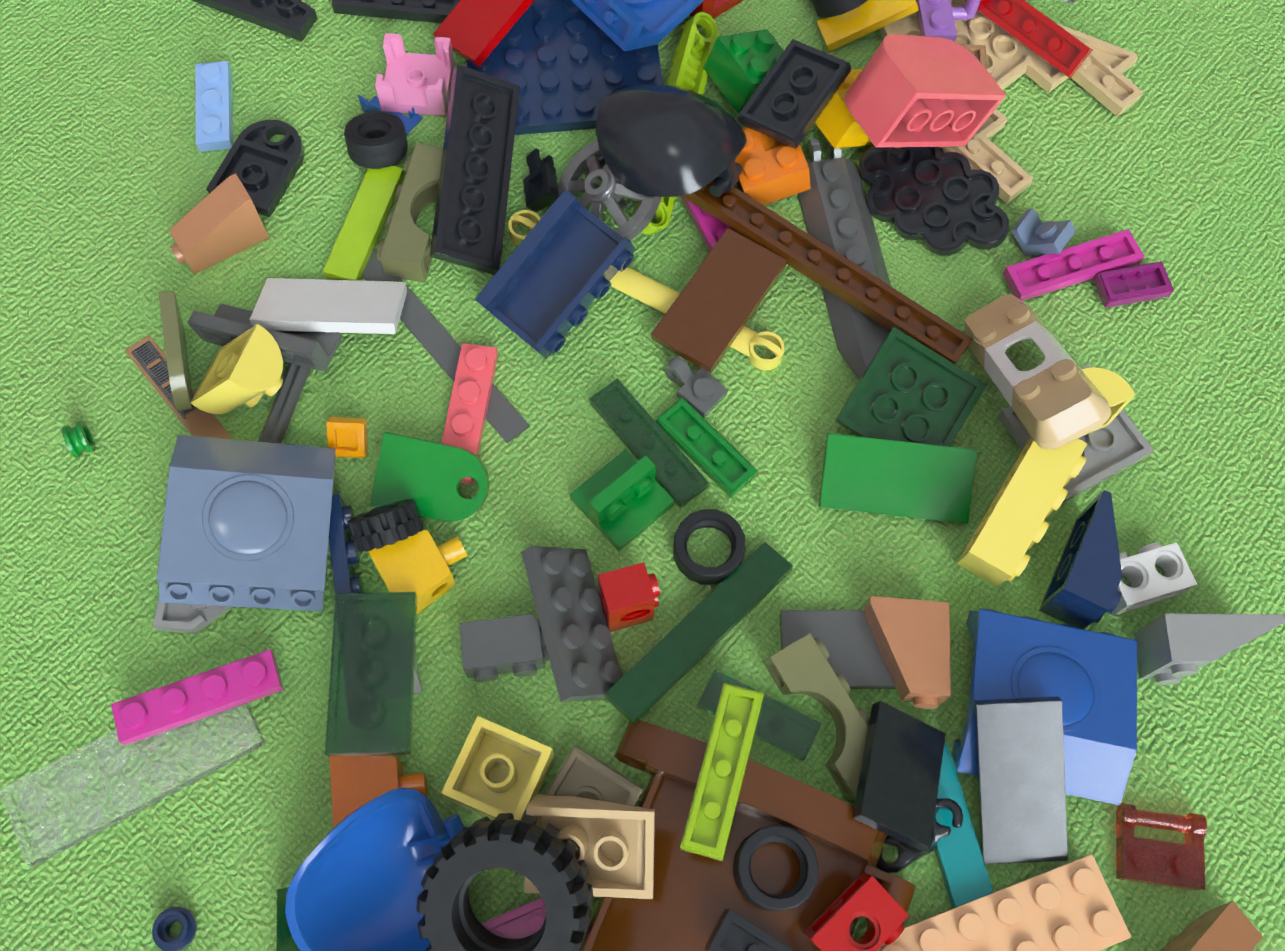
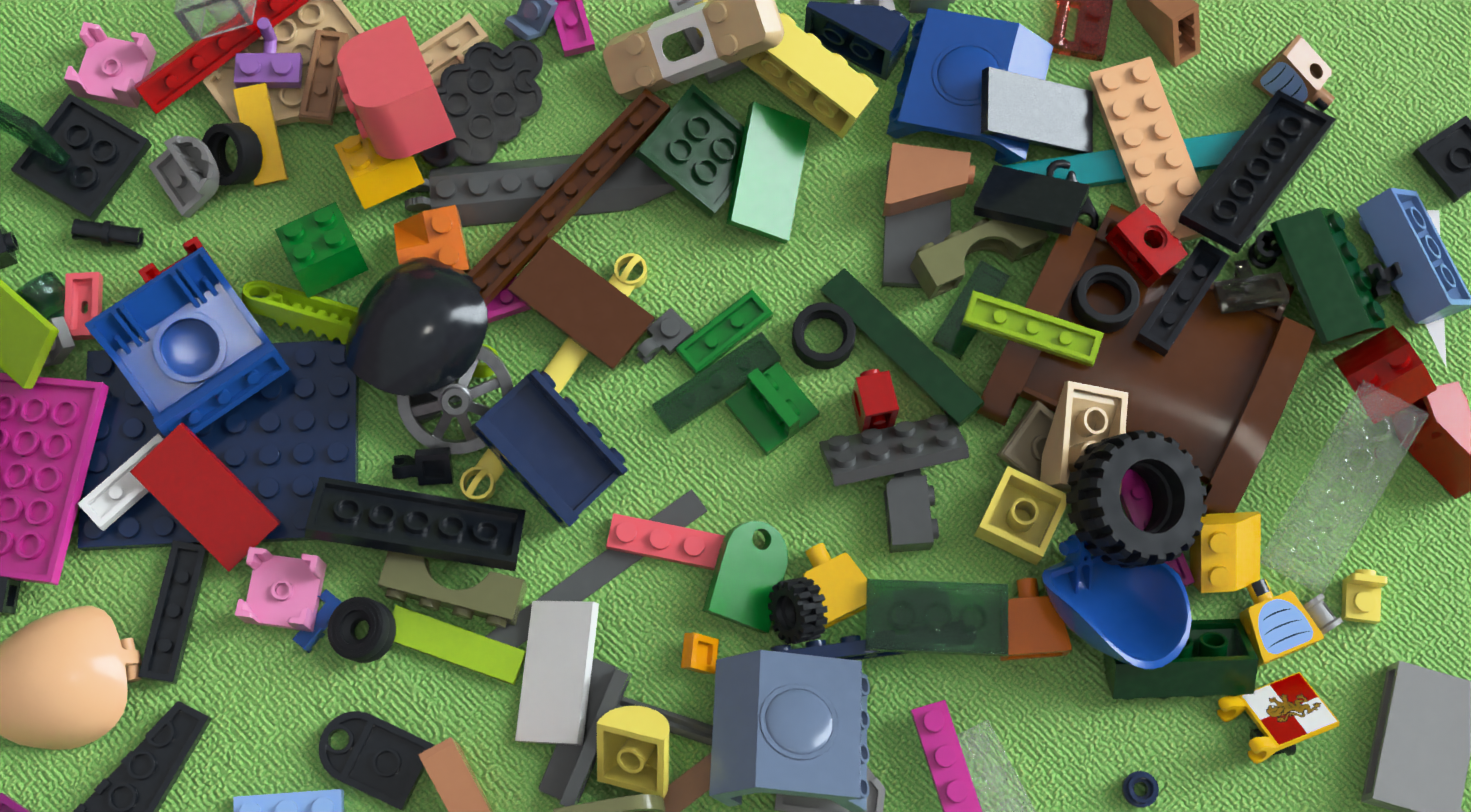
camera: 85 degrees left, 5 degrees up
black tile [737,39,851,149] -> none

